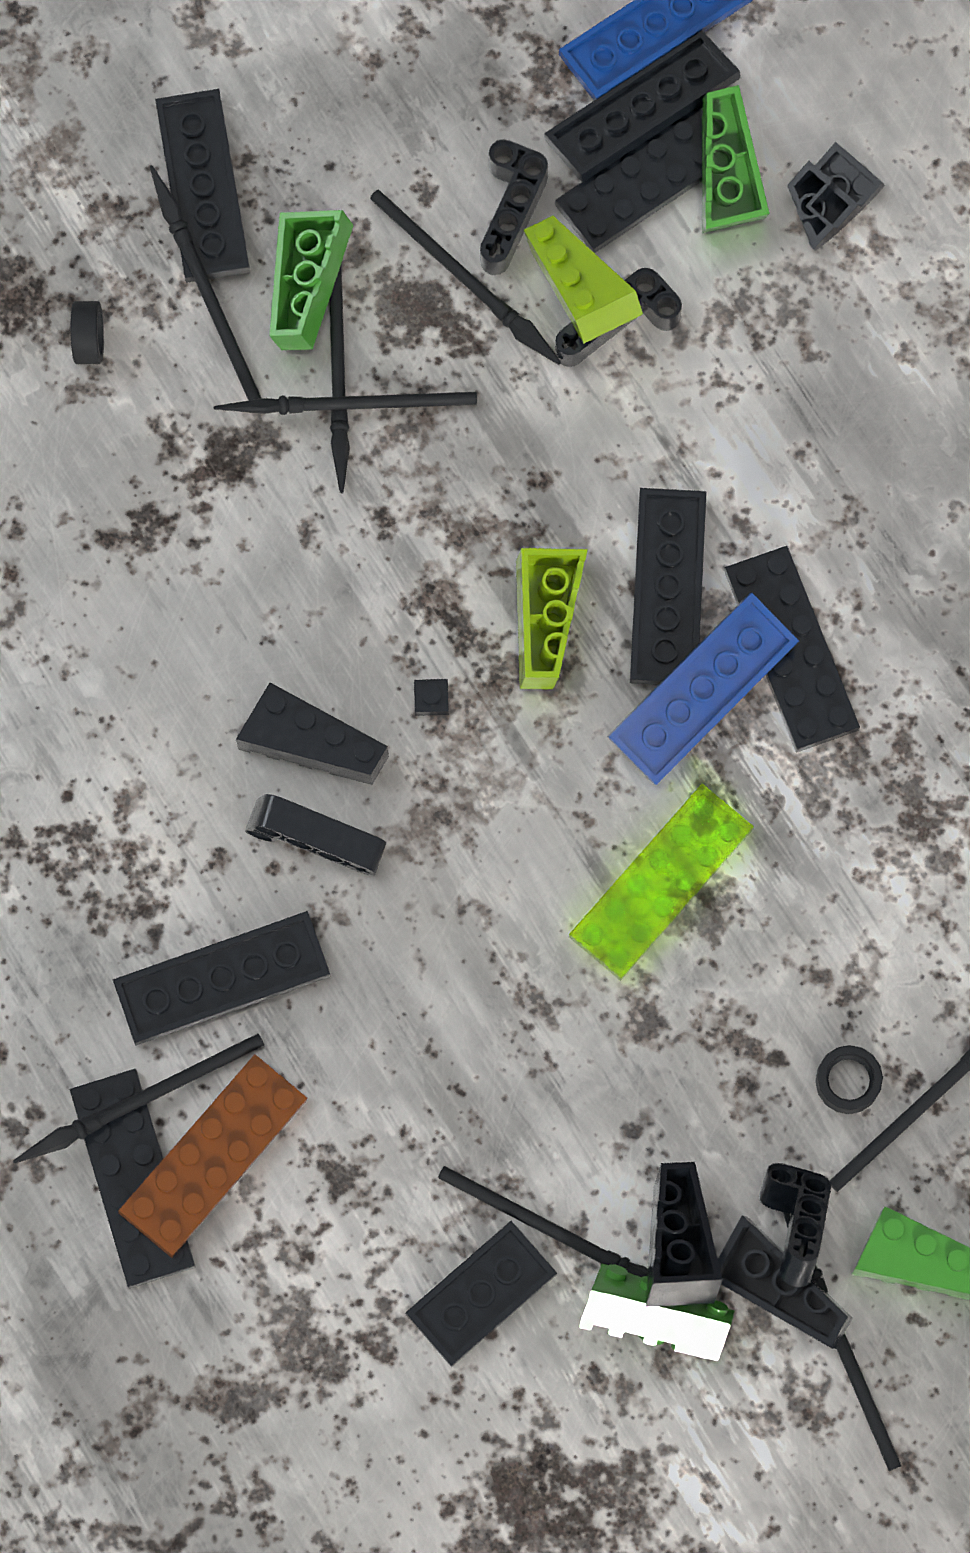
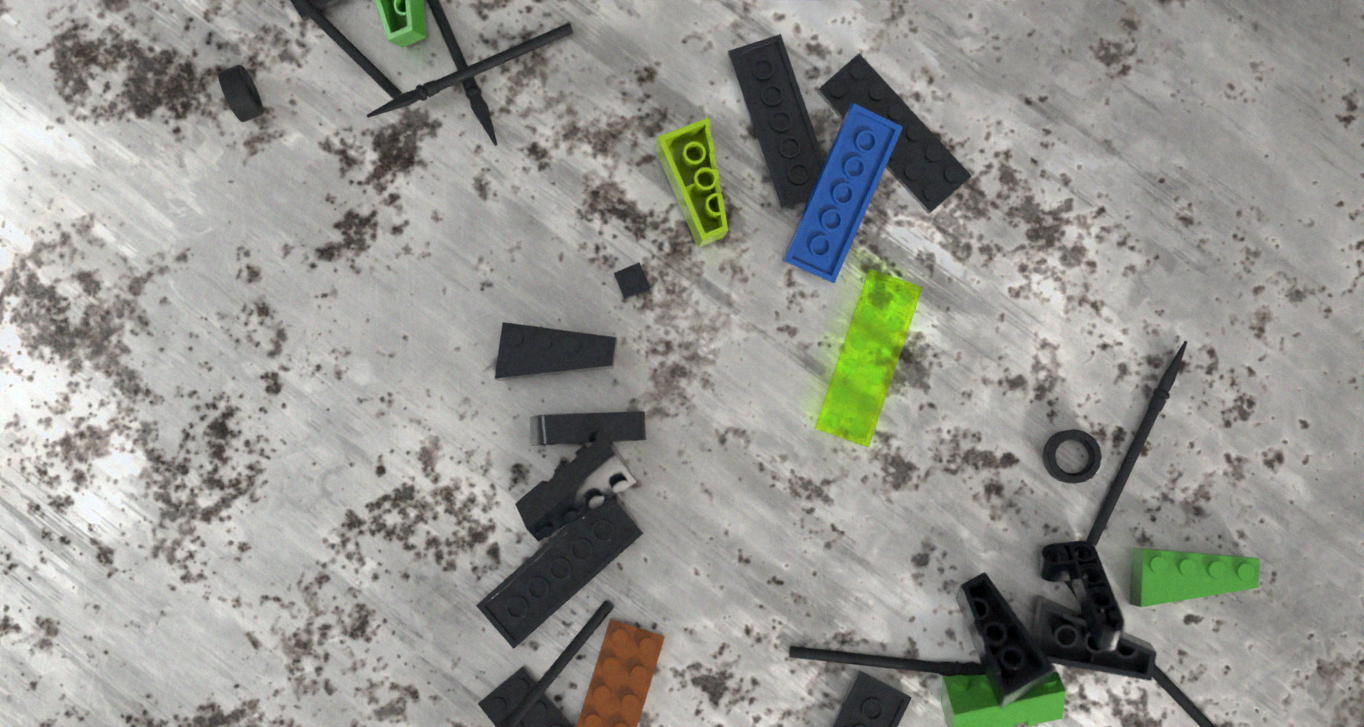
camera: 25 degrees left, 10 degrees up
none -> black wedge [515,430,636,542]

